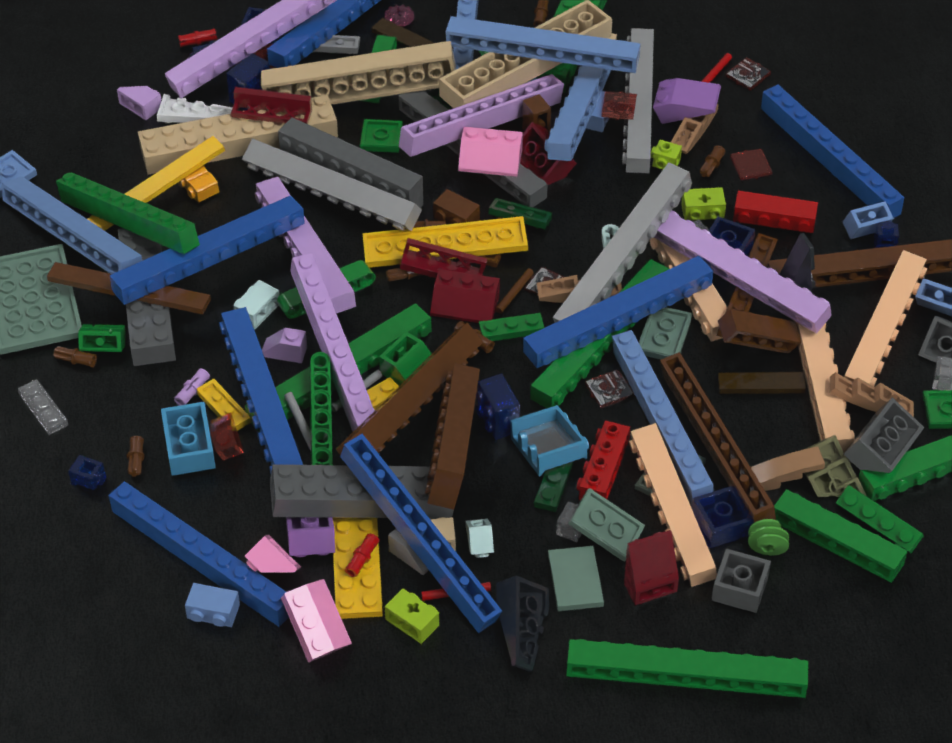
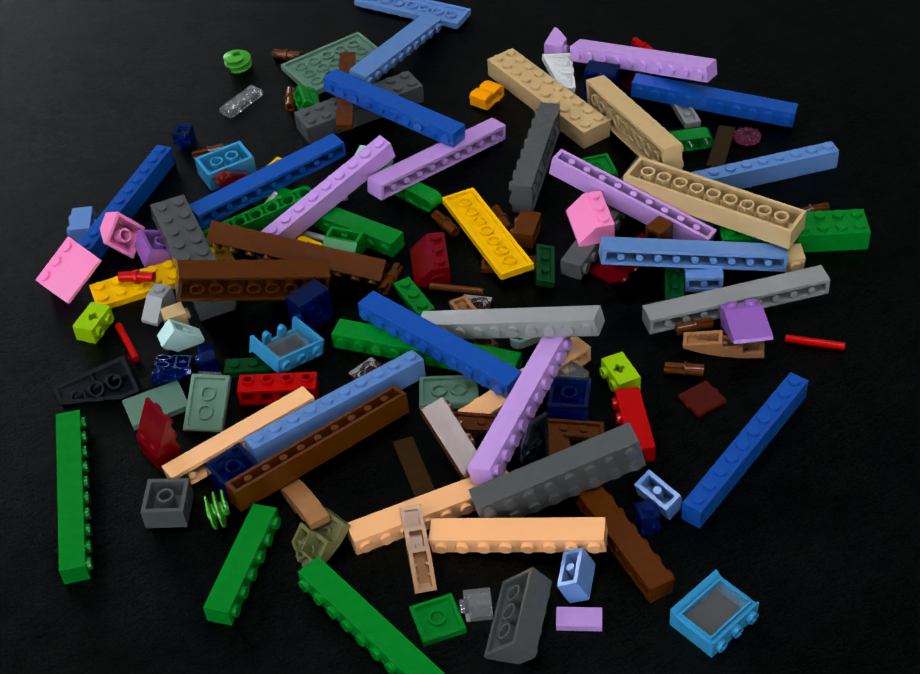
camera: 75 degrees right, 5 degrees down
green brick [56,172,200,254] -> none
yellow tile [87,136,225,231] -> none
lavender pin [174,368,210,406] -> none
dark red fence [231,87,312,124] -> none
light grey brick [242,138,422,231] -> none
blue brick [340,434,502,634] -> none
dark red fence [400,238,487,278] -> none
medium blue brick [446,16,641,73] -> none
clear red piece [602,91,637,120] -> none
lime brick [651,140,682,169] -> none
piece [726,57,771,90] -> none
green plate [836,485,924,554] -> none
dark grey slope [844,397,924,473] -> none
none -> clear blue slope [151,355,193,385]
none -> clear blue brick [195,343,219,374]
none -> dark grey brick [468,422,646,518]
none -> dark green plate [665,267,684,300]
none -> reddish brown axle [674,317,714,336]

